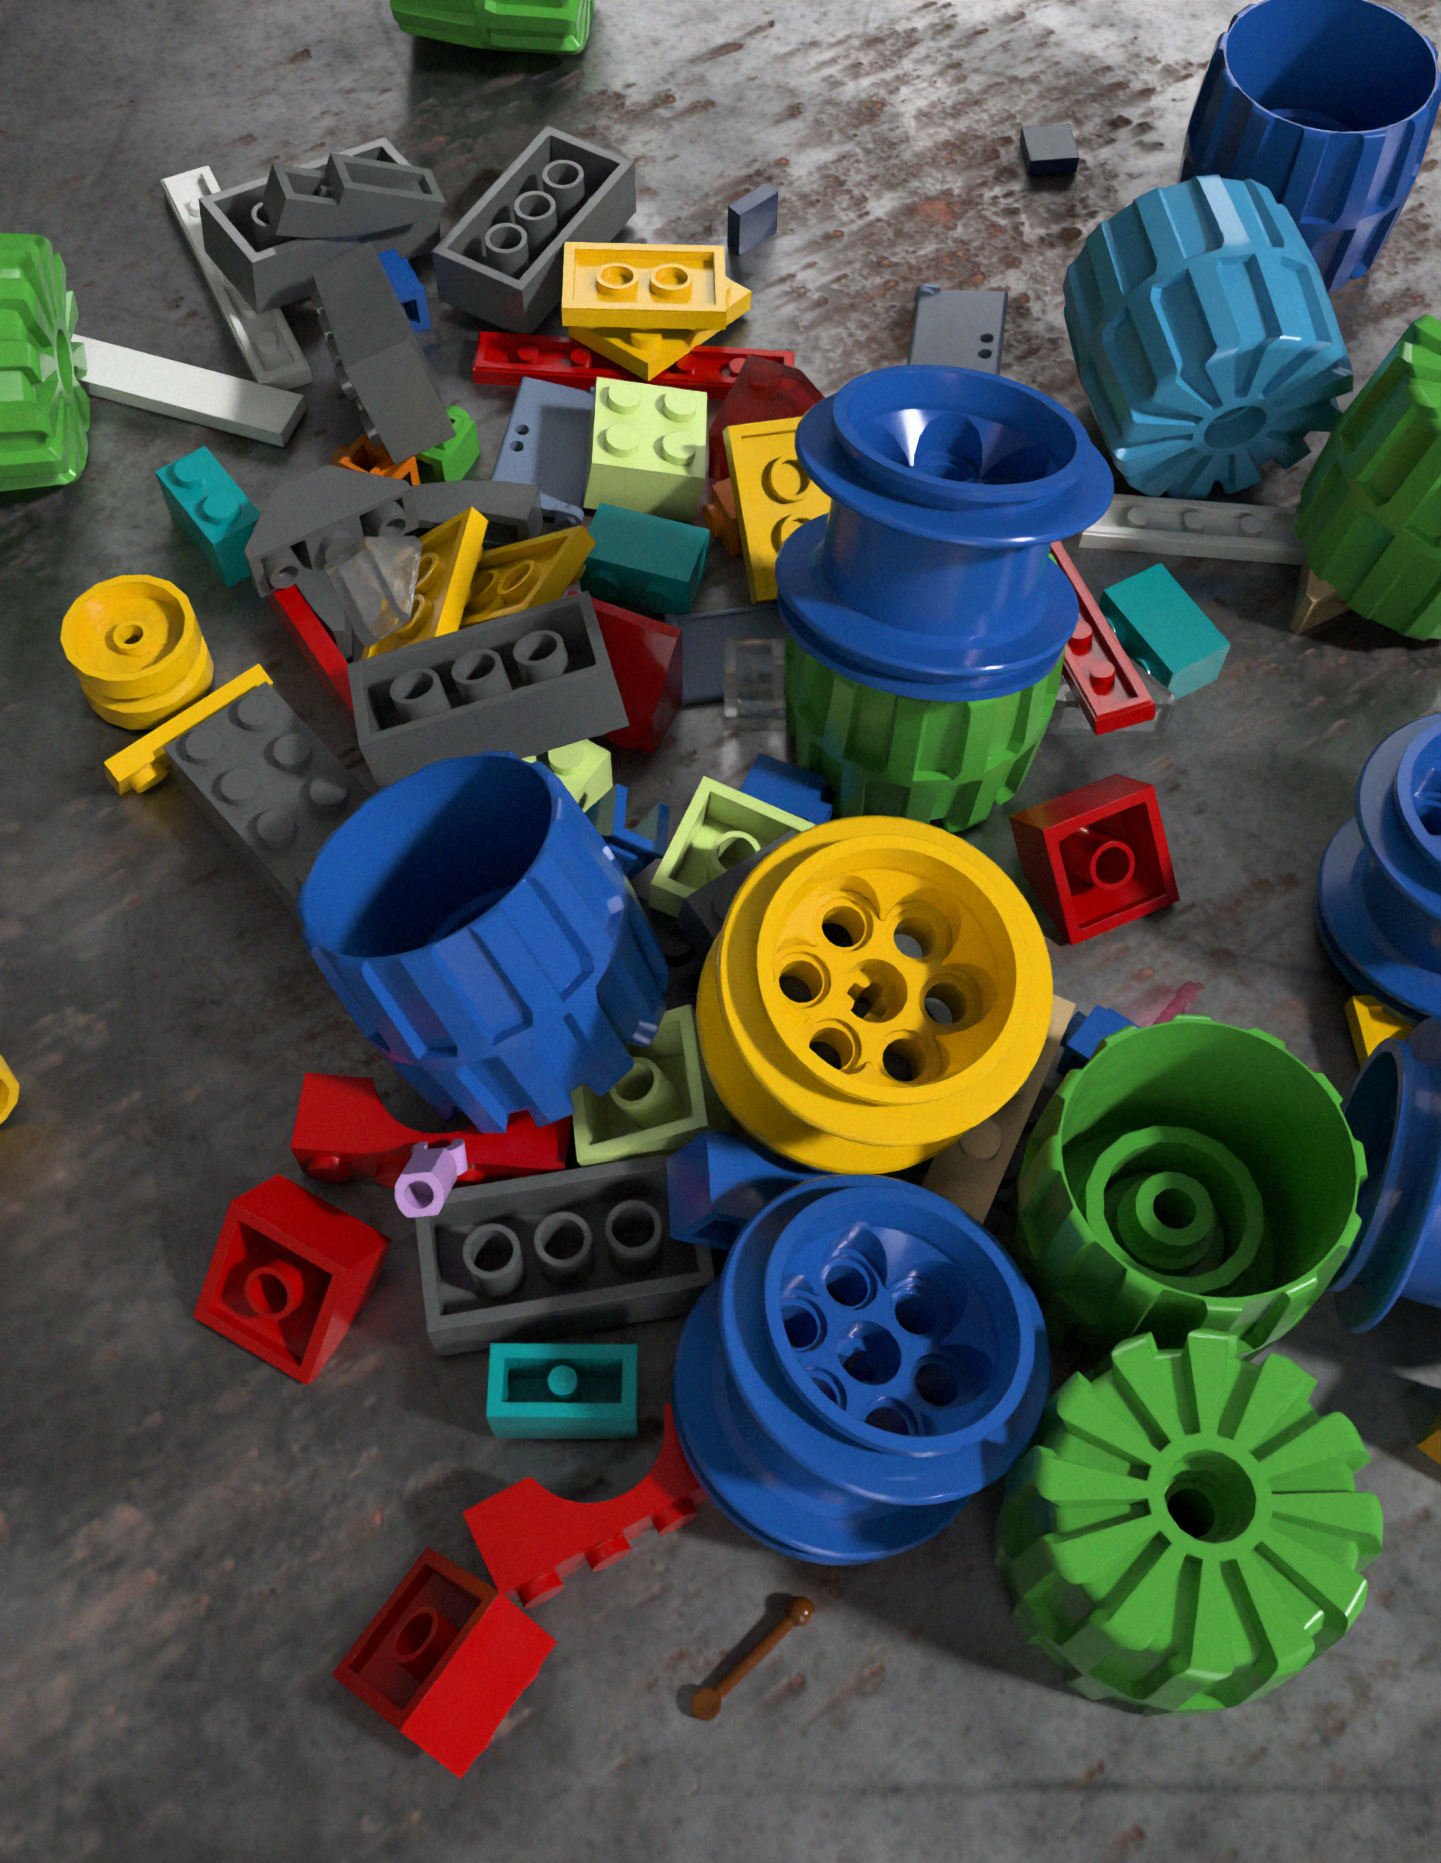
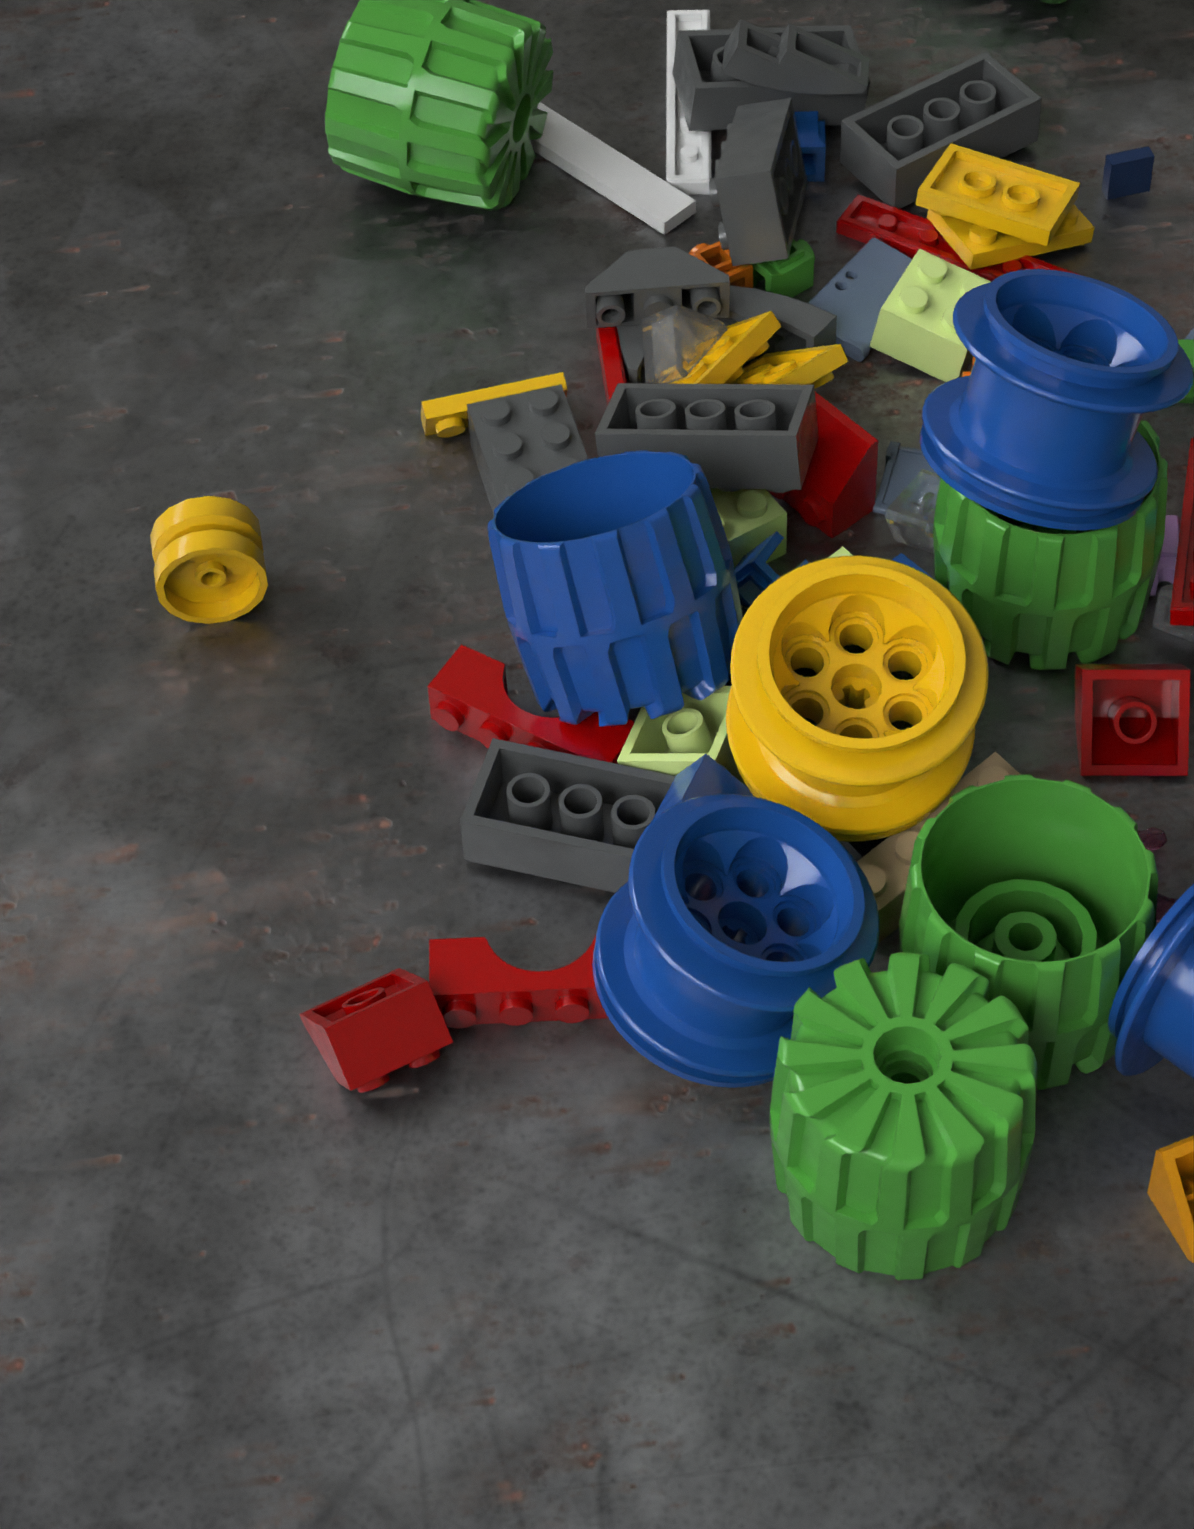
camera: 30 degrees right, 10 degrees down
yellow wheel [60,575,214,730] -> none
teal brick [155,446,261,588] -> none
red slope [193,1174,392,1385] -> none
lavender bar [394,1138,468,1218] -> none
teal brick [486,1343,640,1439] -> none
teal brick [580,503,709,615] -> none
reddish brown hinge [691,1596,815,1722] -> none

